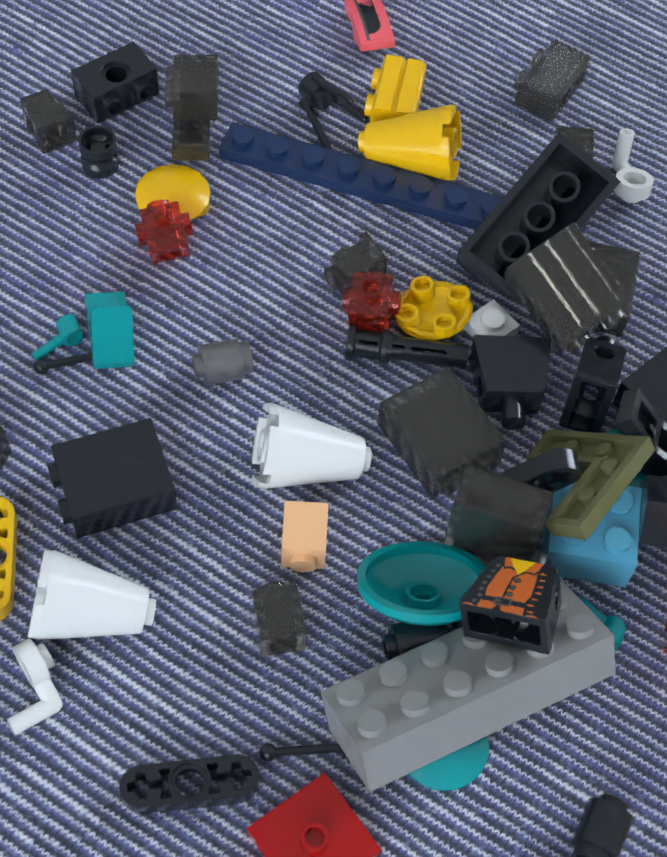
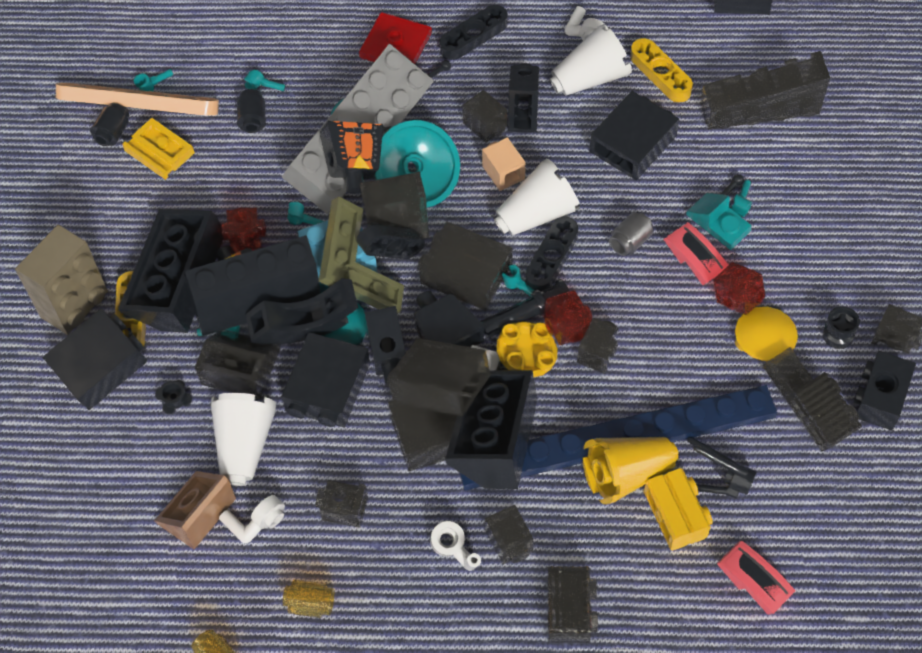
camera: 155 degrees right, 0 degrees up
none -> teal hand [502,265,535,296]
none -> black torso [508,63,539,132]
none -> black beam [525,217,579,291]
none -> coral slope [663,222,730,285]

